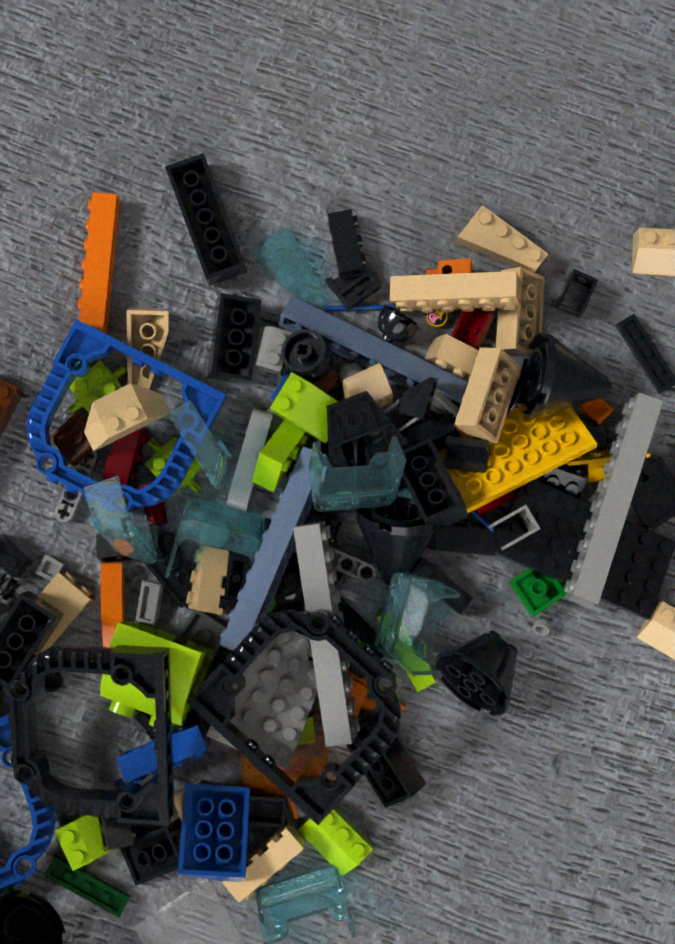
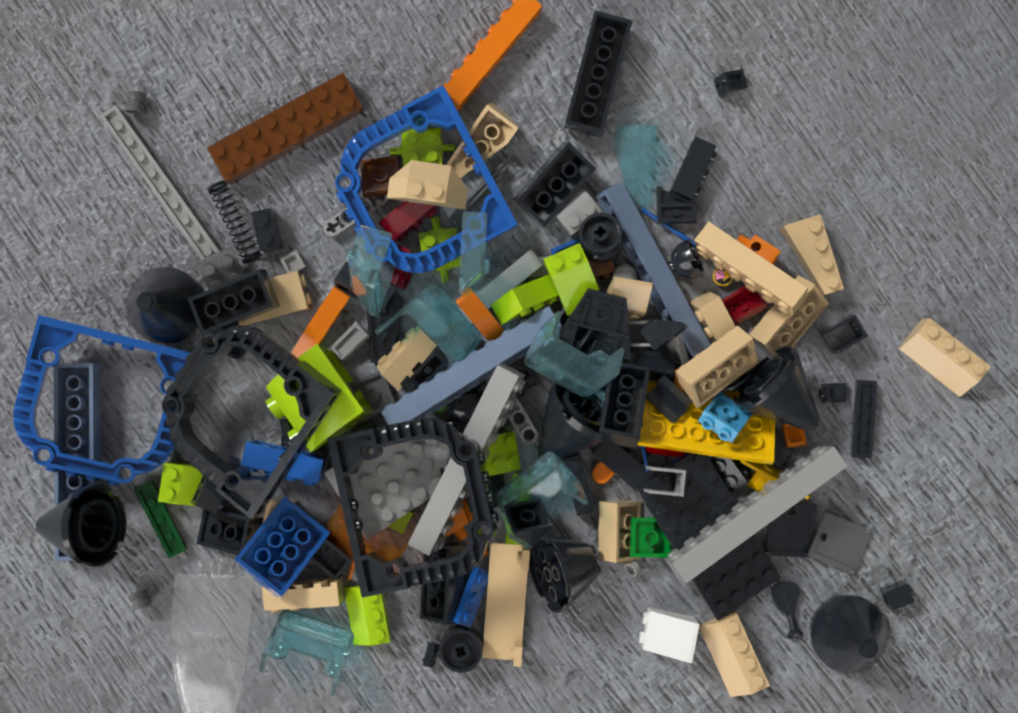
camera: 30 degrees right, 5 degrees up
none -> black pin [422,641,440,668]
none -> black wheel [439,624,483,673]
none -> dark grey axle [450,163,508,224]
none -> blue plate [453,566,489,628]
none -> orange slope [455,289,504,341]
none -> tan bracket [482,543,530,667]
none -> lime plate [483,431,521,476]
none -> black slope [503,498,553,546]
none -> orange tile [591,461,615,484]
none -> tan slope [598,500,642,563]
none -> white slope [639,607,700,663]
none -> dark azure plate [698,392,753,443]
none -> black bracket [714,69,748,97]
none -> black bracket [818,383,847,403]

